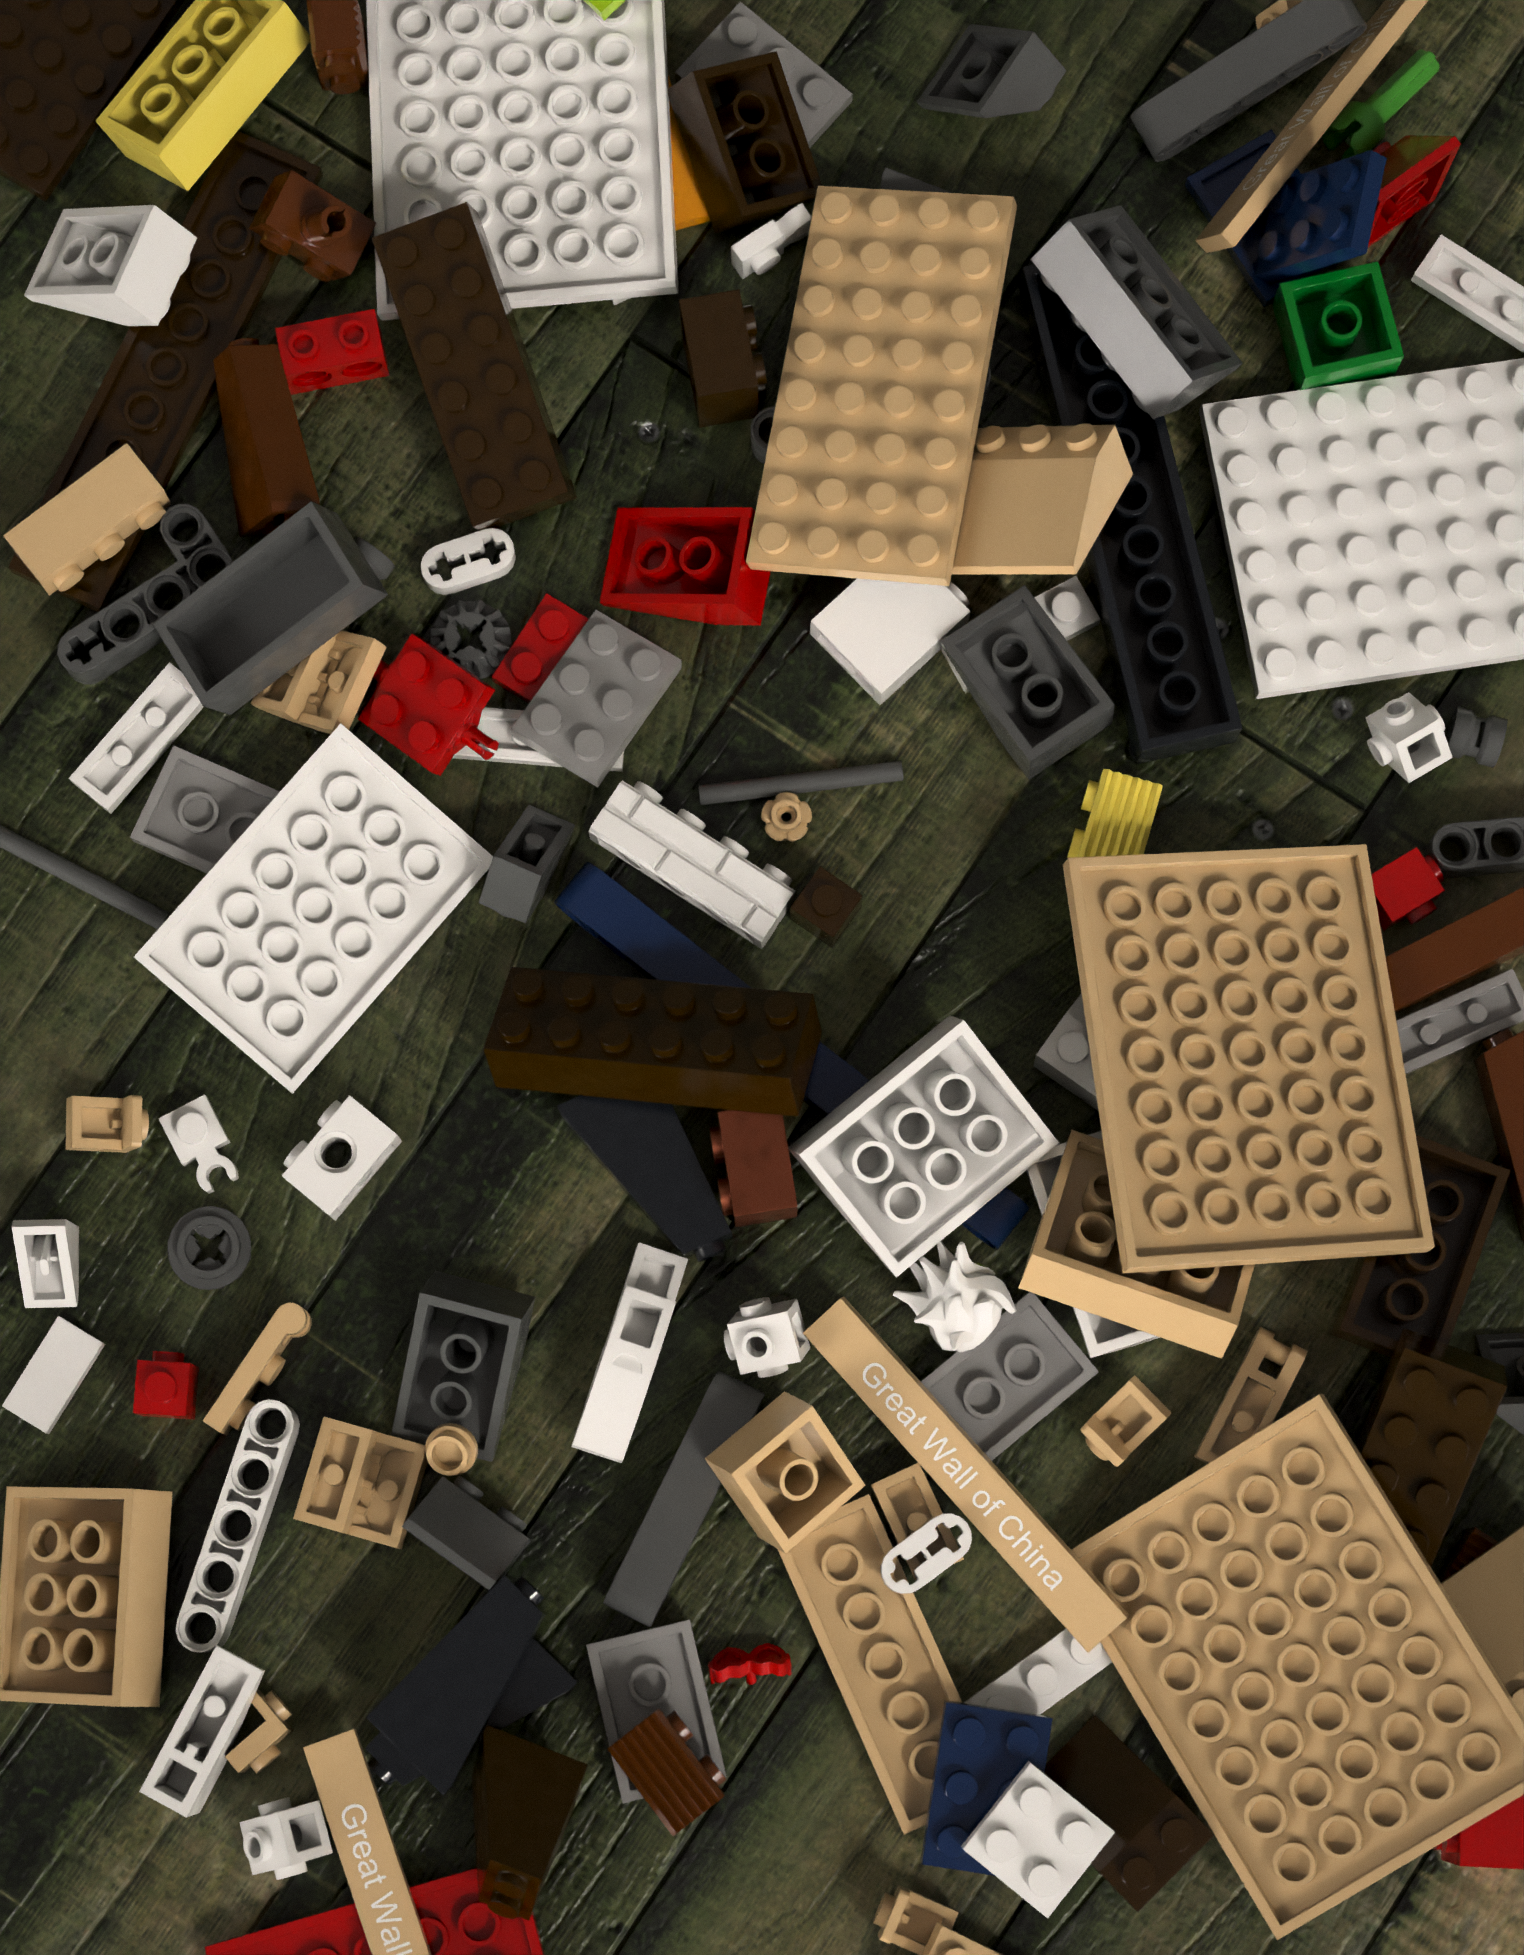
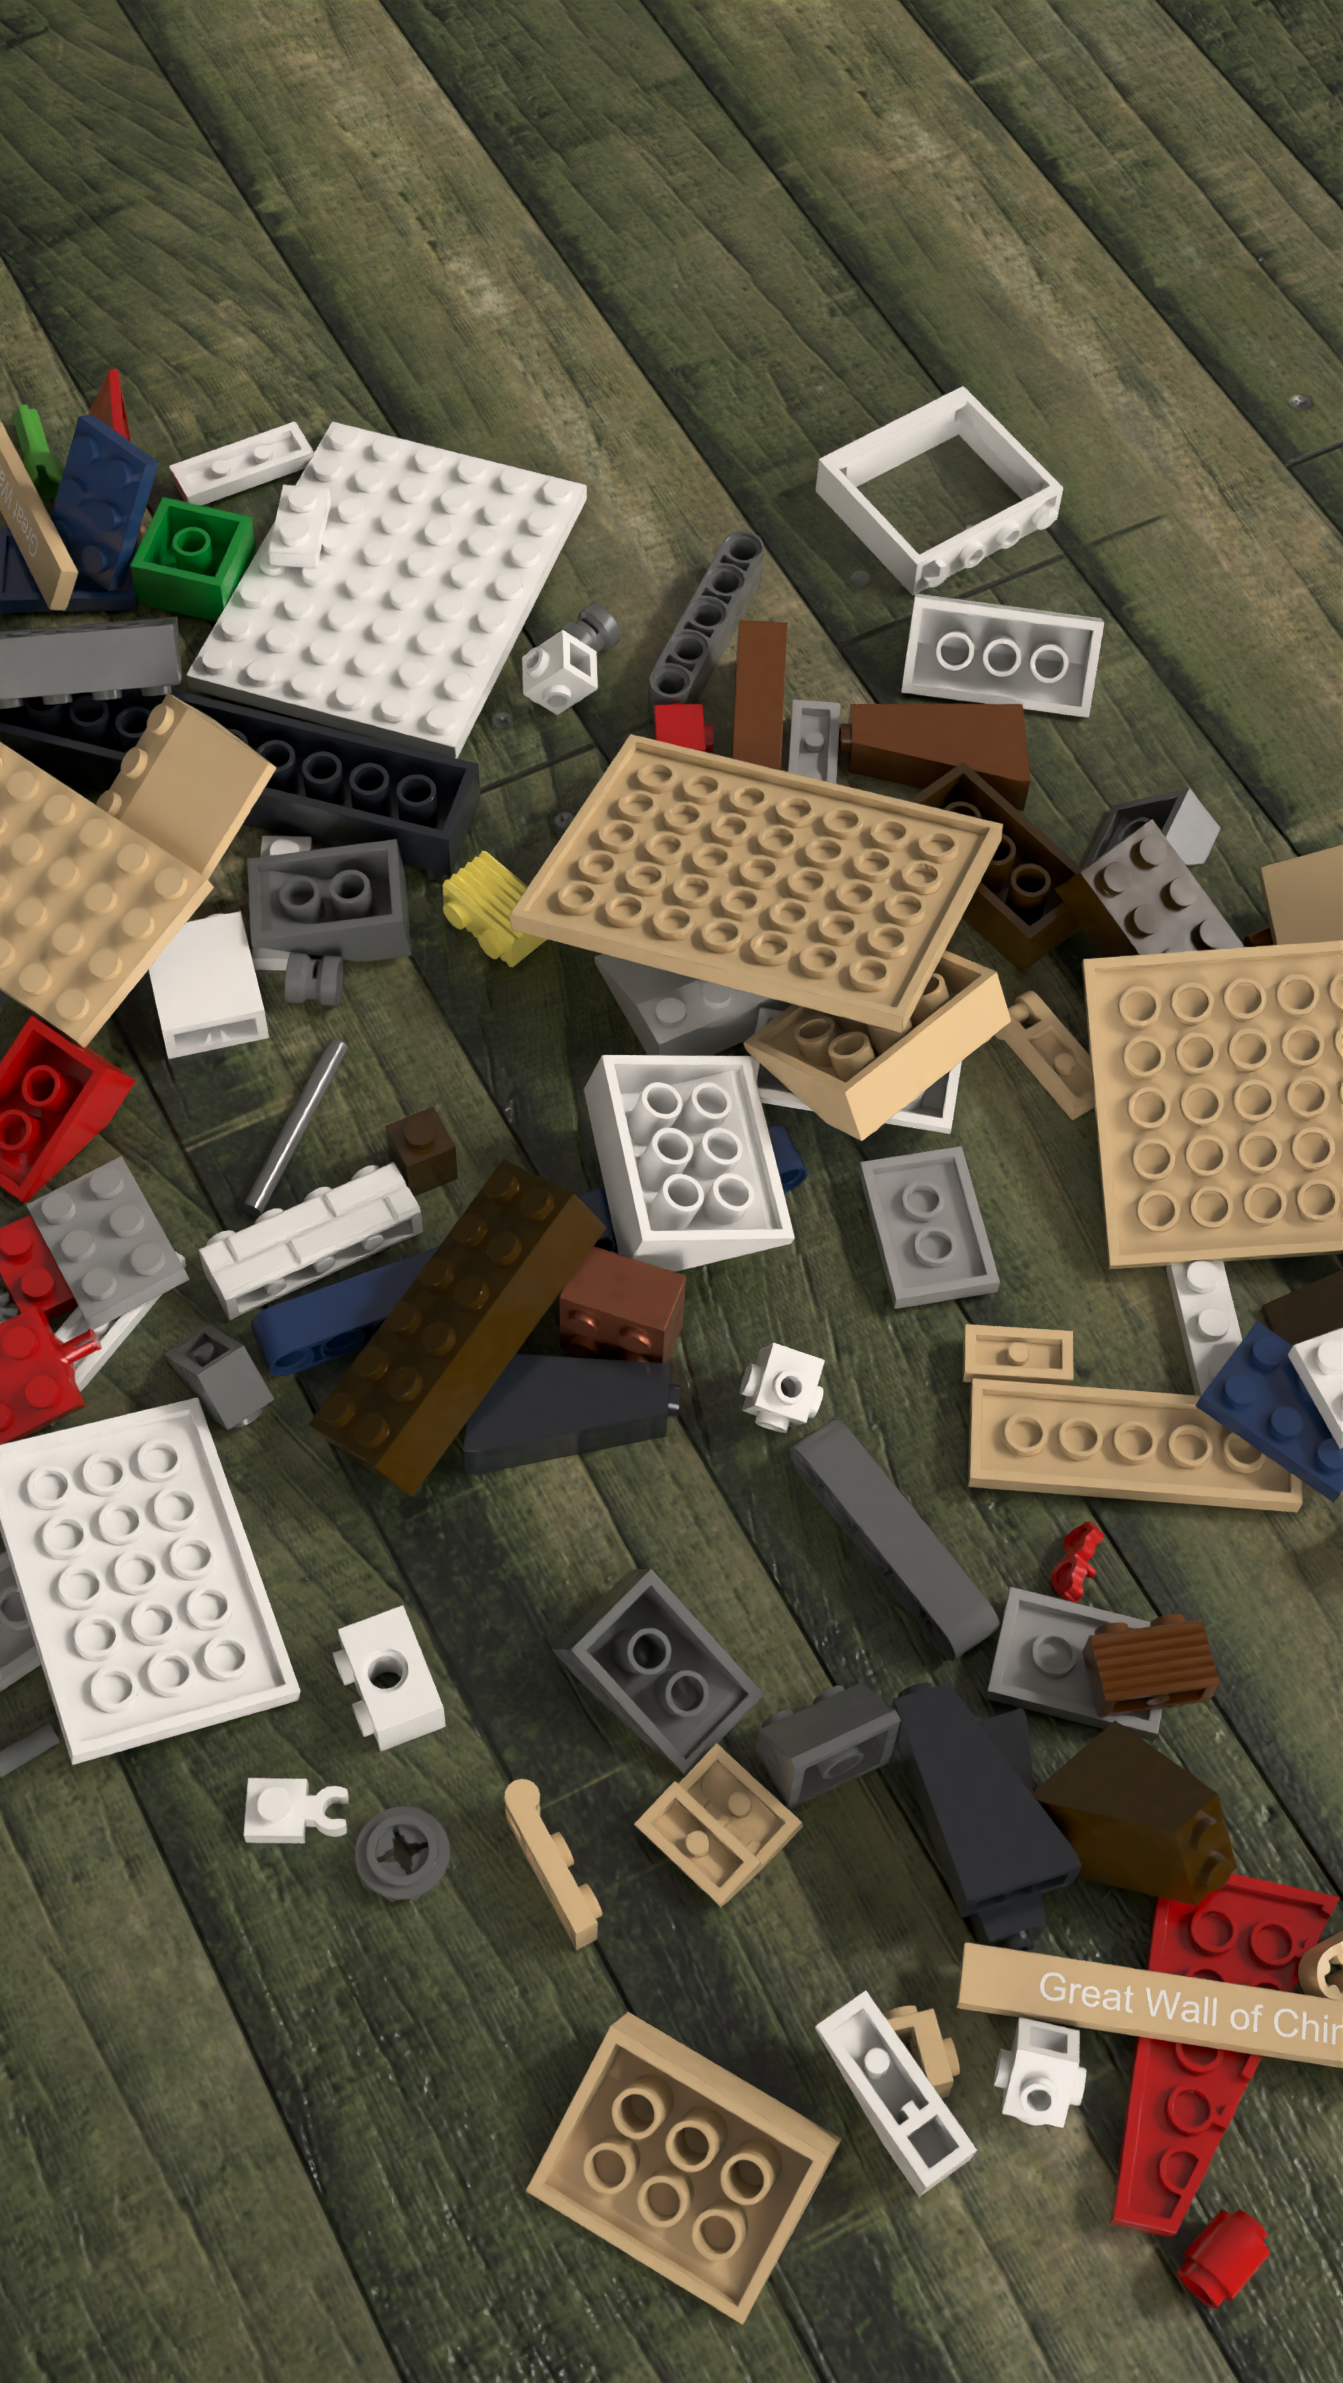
camera: 65 degrees left, 20 degrees down
white tile [2,1316,106,1434] -> none
white slope [12,1219,79,1308] -> none
tan bracket [65,1095,149,1153] -> none
red brick [133,1351,199,1420] -> none
white beam [176,1399,300,1653] -> none
tan plate [425,1423,478,1476] -> none
white slope [571,1243,688,1463] -> none
tan brick [705,1391,866,1554] -> none
tan plate [761,792,812,842] -> none
tan tile [803,1297,1129,1653] -> none
white beam [880,1513,972,1594] -> none
white hair [893,1241,1016,1353] -> none
tan bracket [1080,1375,1172,1467] -> none
none -> white plate [268,485,331,569]
none -> dark grey wheel [285,952,343,1007]

